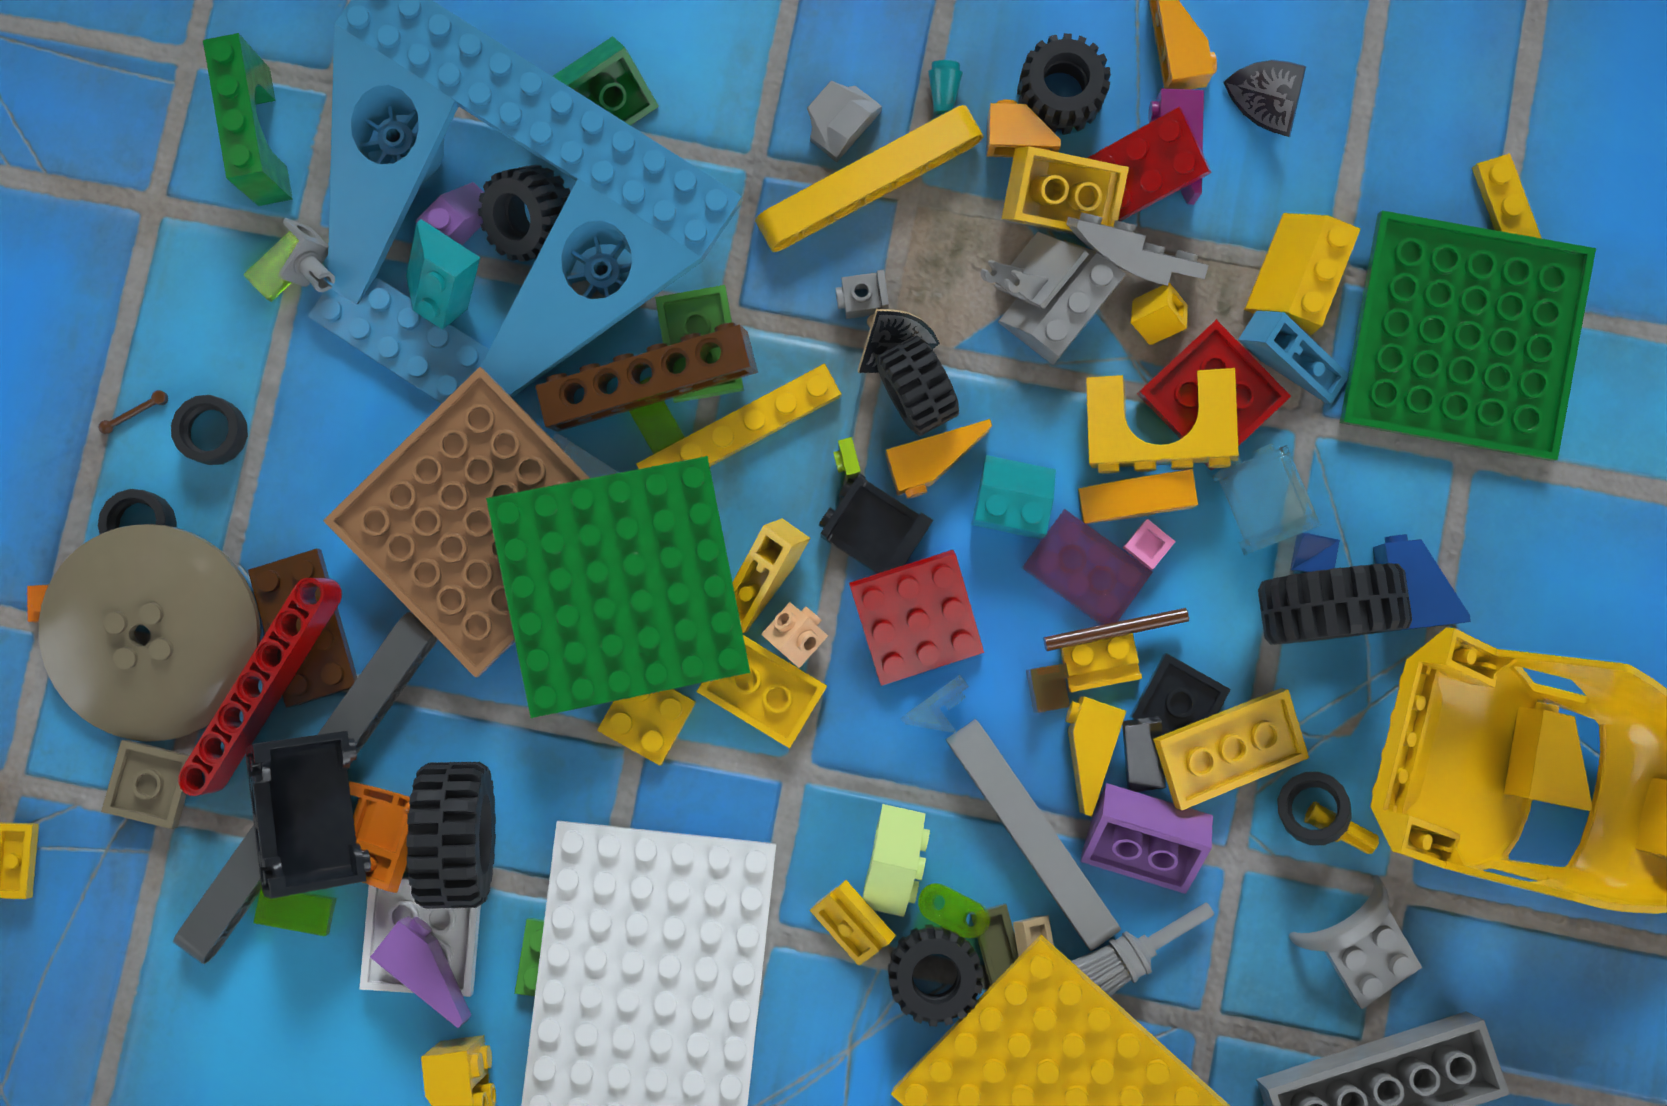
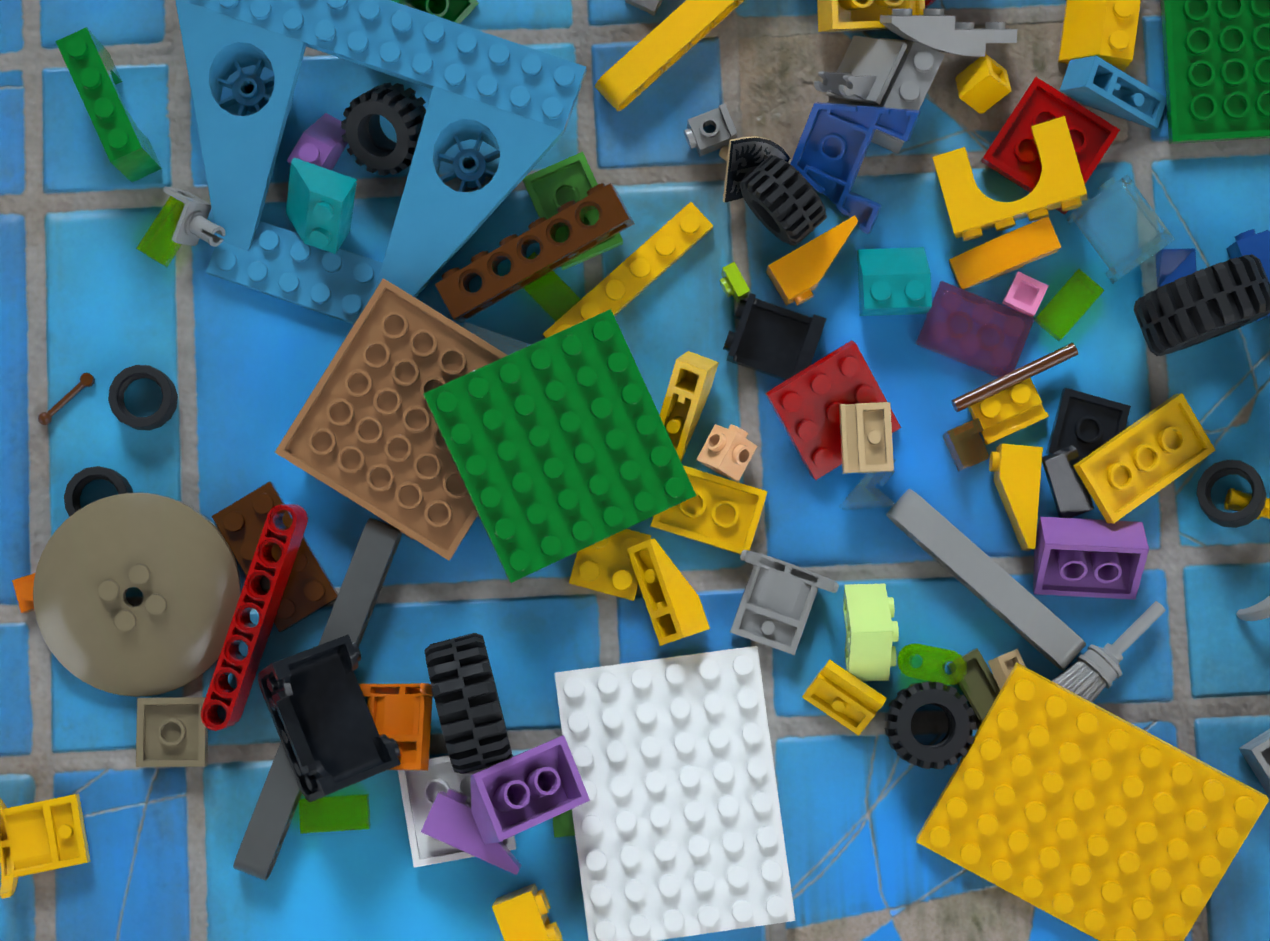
camera: 15 degrees left, 0 degrees up
none -> medium lavender slope [470,735,590,845]
none -> yellow slope [627,538,710,646]
none -> light grey piece [730,550,839,655]
none -> blue wing [791,102,921,234]
none -> tan plate [839,402,894,474]
none -> clear neon green tile [1034,269,1104,342]

